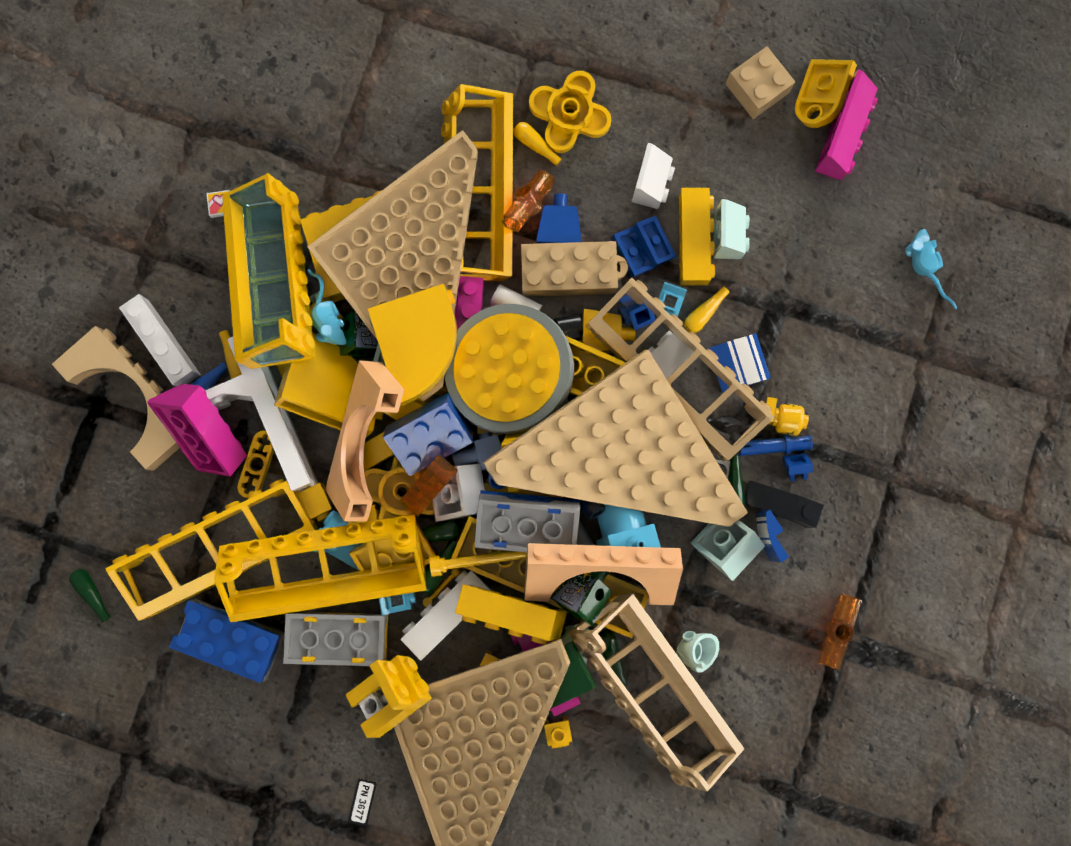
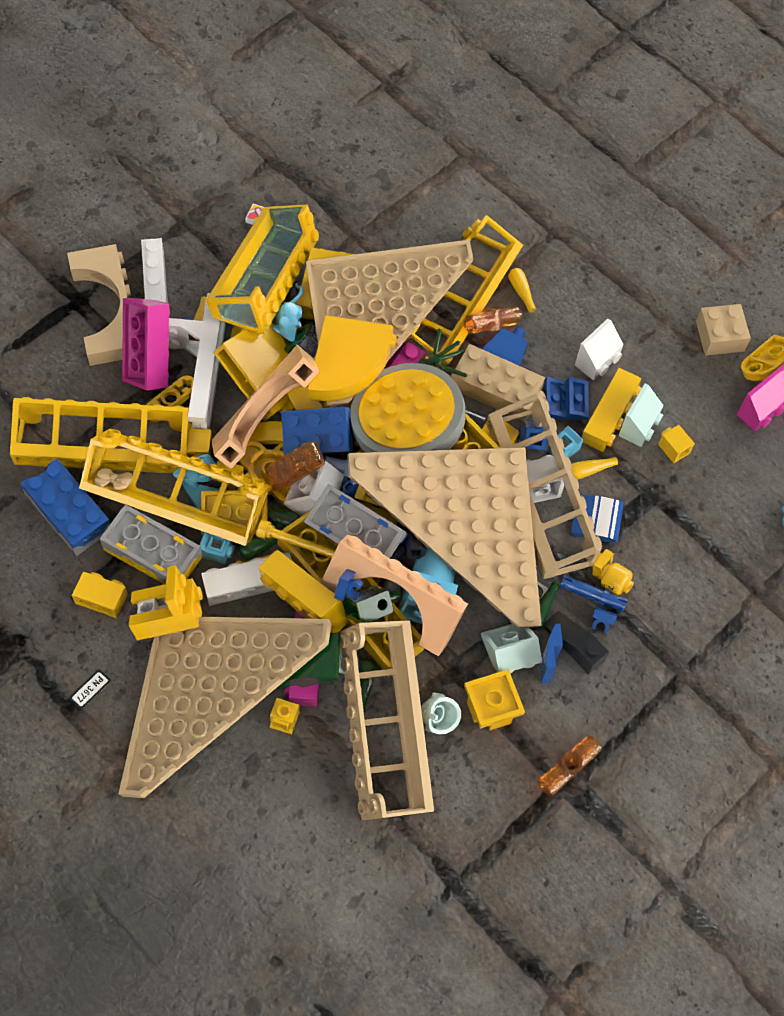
camera: 25 degrees right, 20 degrees down
yellow plant [529,71,611,153] -> none
none -> yellow brick [72,572,128,618]
none -> tan piece [94,468,132,489]
none -> blue tile [334,569,363,601]
none -> dark green plant [419,328,467,377]
none -> yellow panel [464,669,525,730]
none -> yellow brick [658,425,695,463]

